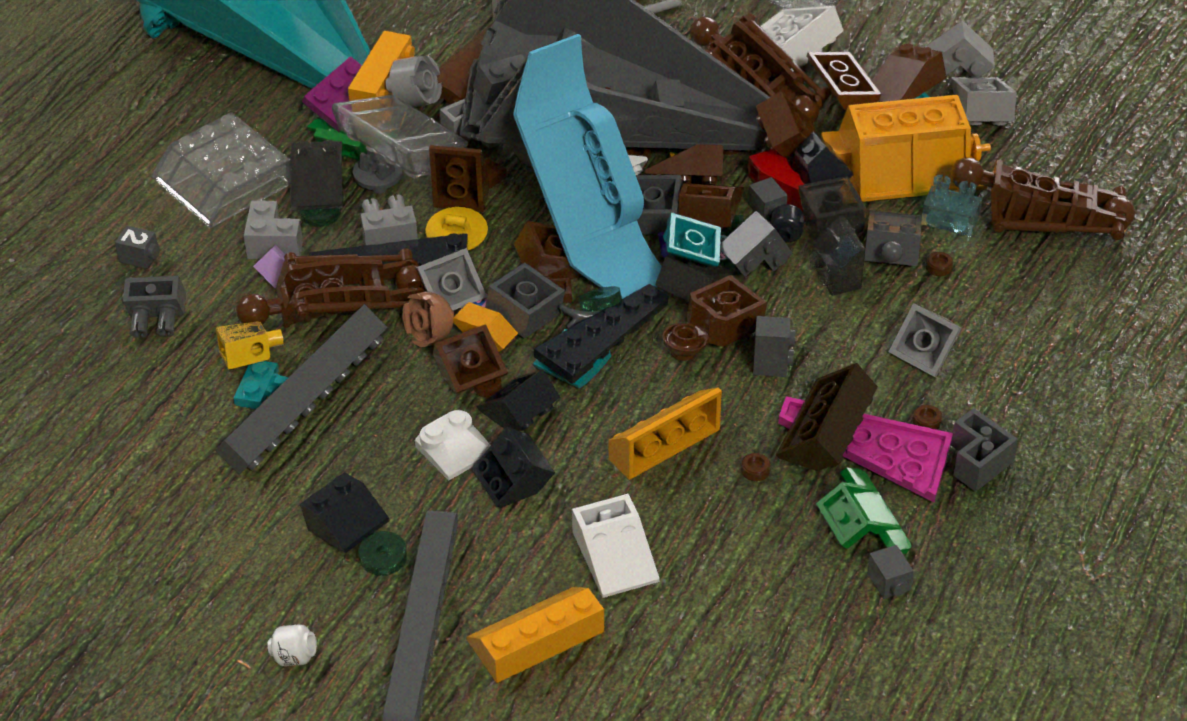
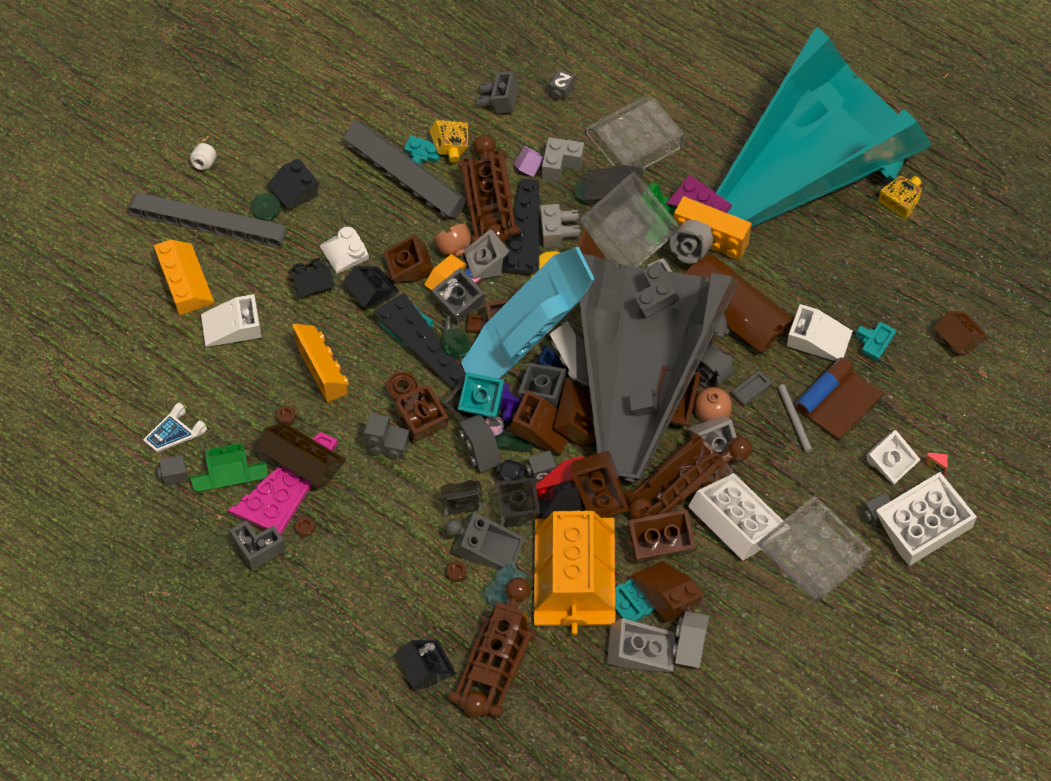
camera: 100 degrees right, 15 degrees up
light grey slope [889,303,961,377] -> none
none -> flag [143,403,207,453]
none -> black slope [396,640,456,689]

